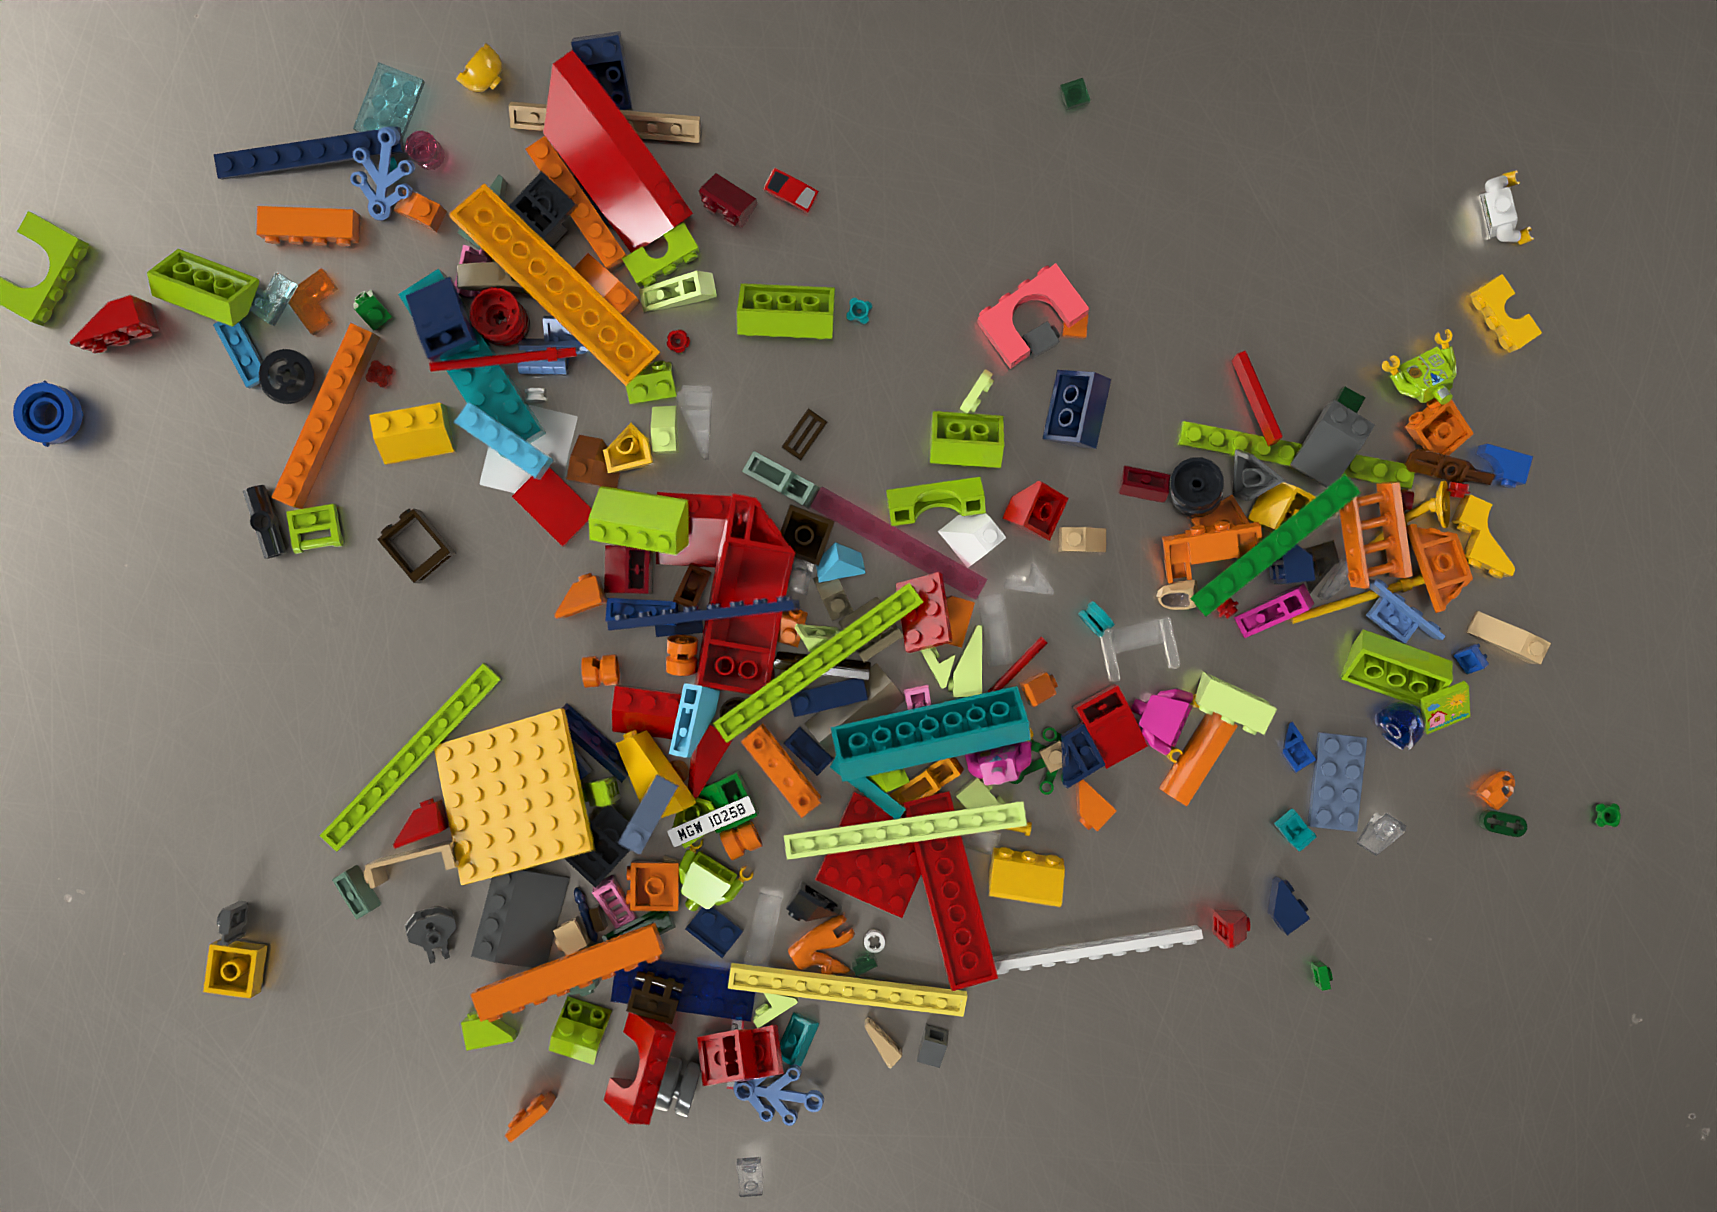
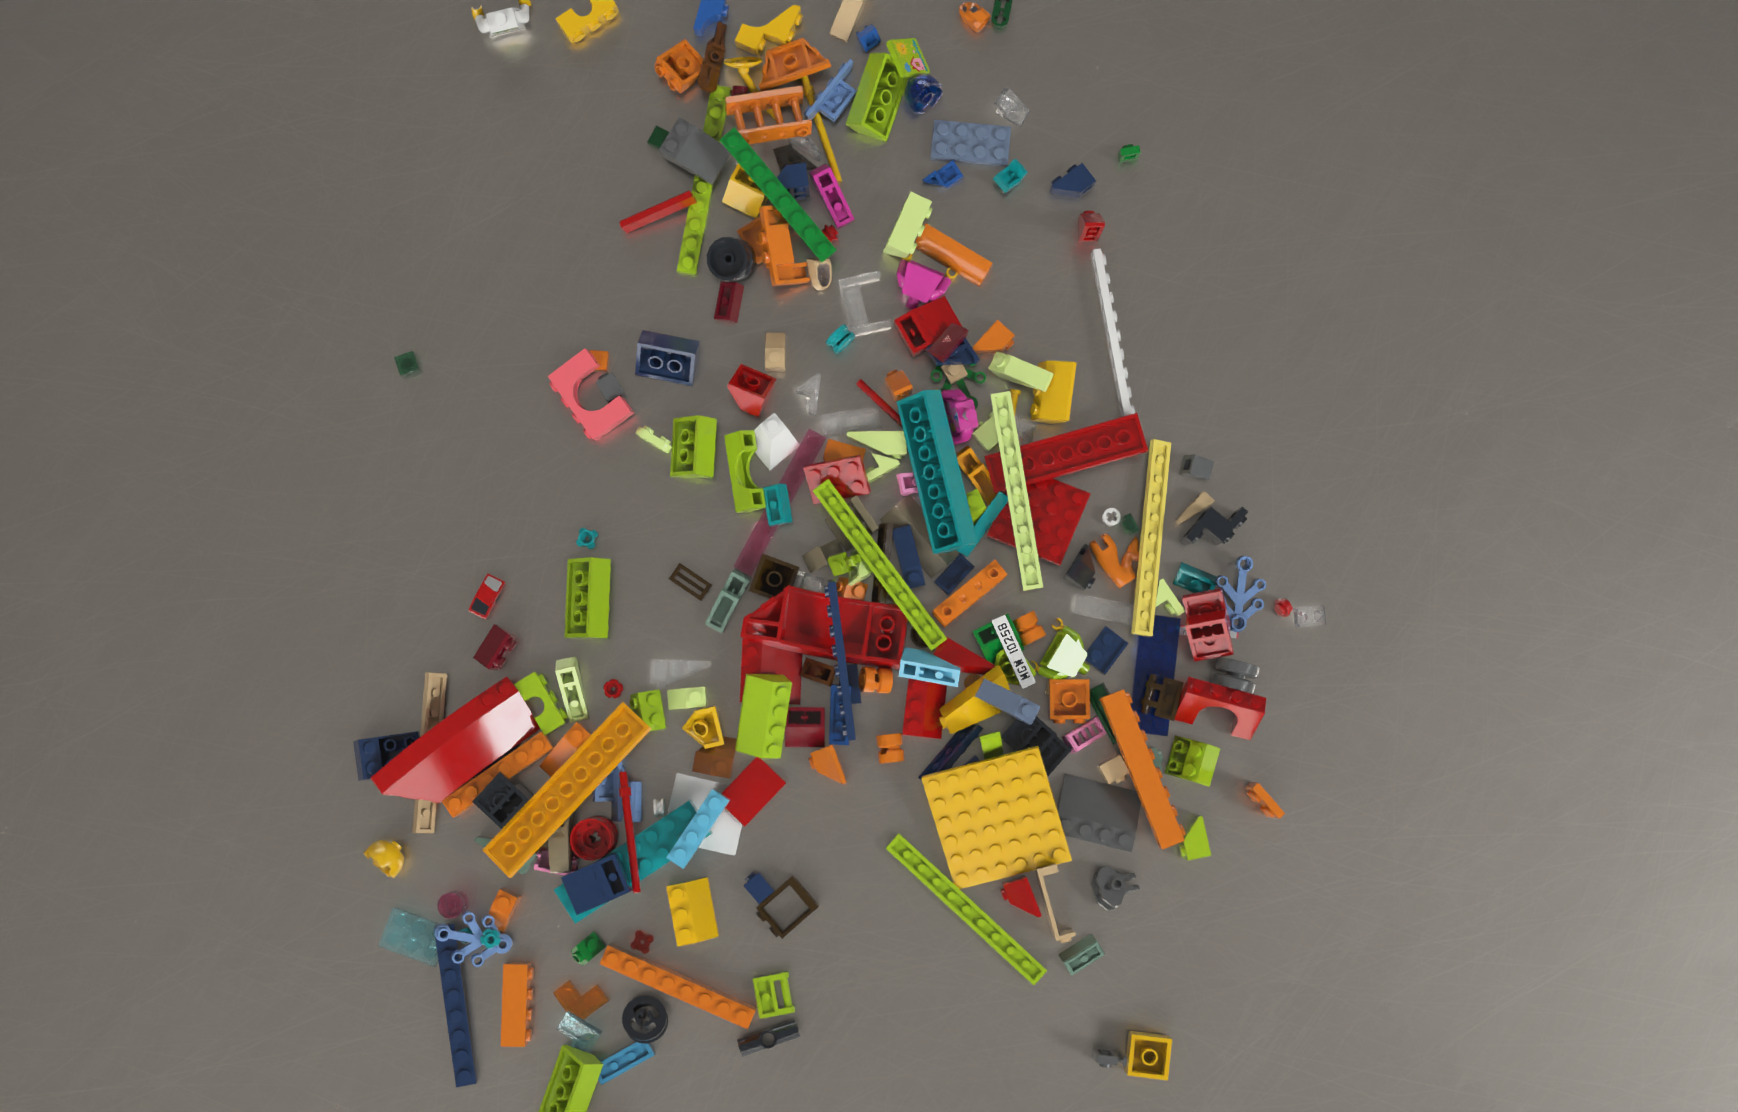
camera: 90 degrees left, 5 degrees down
dark blue piece [574,887,598,943] -> none
dark brown tile [589,904,608,932] -> none
medium azure slope [816,542,866,583] -> none
dark grey slope [1233,449,1286,501] -> none
lime torso [1382,329,1456,405] -> none
red plate [1446,482,1471,498] -> none
none -> teal plate [480,929,501,949]
none -> dark blue brick [743,871,775,904]
none -> teal slope [762,483,793,526]
none -> lime plate [826,551,862,576]
none -> dark red slope [928,323,969,363]
none -> yellowish green slope [988,351,1054,392]
none -> black bracket [1180,507,1249,546]
none -> red plate [1274,598,1293,617]

